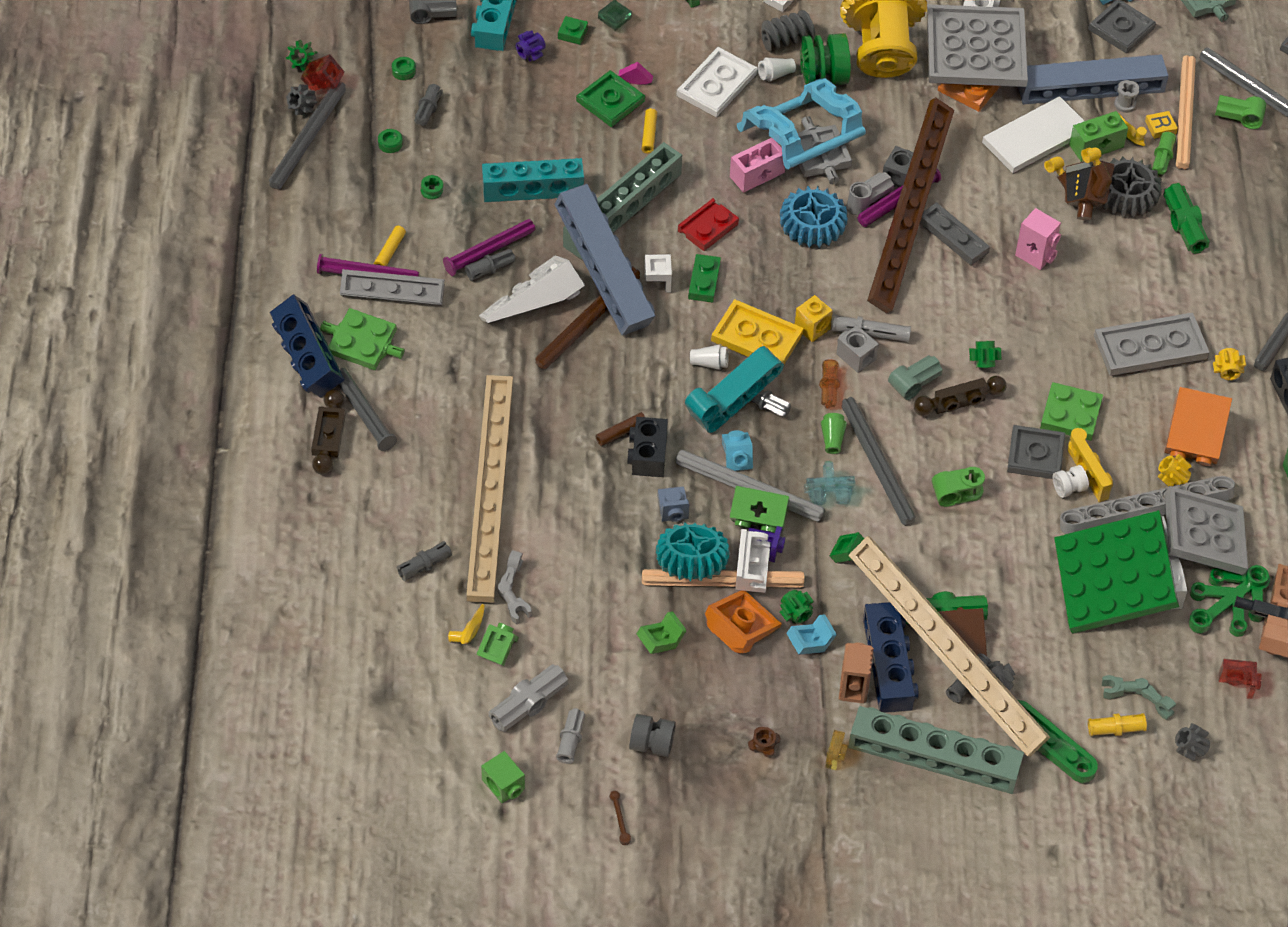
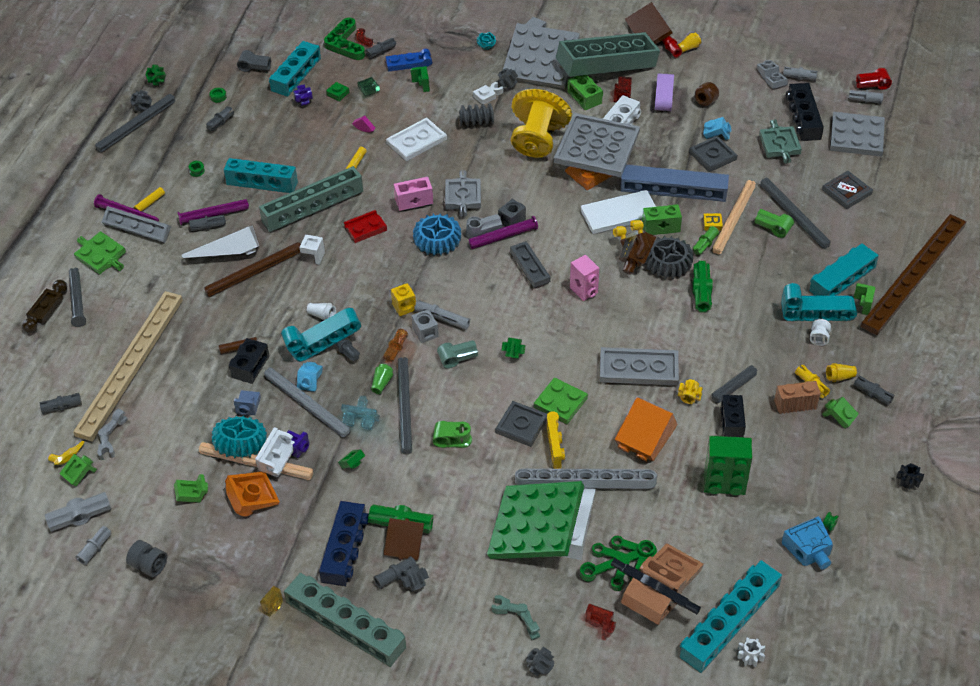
camera: 20 degrees right, 5 degrees down
dark blue brick [270,294,345,398] -> none
clear red brick [301,54,345,91] -> none
green tile [378,129,403,153] -> none
bright green brick [481,751,525,803] -> none
sand blue brick [554,184,655,336] -> none
green plate [576,70,645,127] -> none
reddish brown hinge [609,790,631,845] -> none
green plate [688,254,721,303] -> none
yellow plate [711,299,804,364] -> none
bright green brick [730,486,790,533] -> none
medium azure piece [737,78,866,169] -> none
reddish brown plate [748,727,781,757] -> none
white cone [758,58,796,82] -> none
green gear [780,590,814,624] -> none
medium azure bracket [786,614,836,655] -> none
green wheel [800,33,851,85] -> none
nougat brick [839,642,874,703] -> none
tan plate [849,536,1050,757] -> none
reddish brown plate [867,97,954,314] -> none
dark brown plate [914,375,1007,417] -> none
green plate [1018,700,1098,783] -> none
white wheel [1053,465,1089,498] -> none
yellow pin [1088,713,1147,737] -> none
light grey bush [1114,80,1139,113] -> none
yellow bar [1118,113,1147,146] -> none
yellow gear [1158,454,1192,487] -> none
light grey plate [1165,486,1248,575] -> none

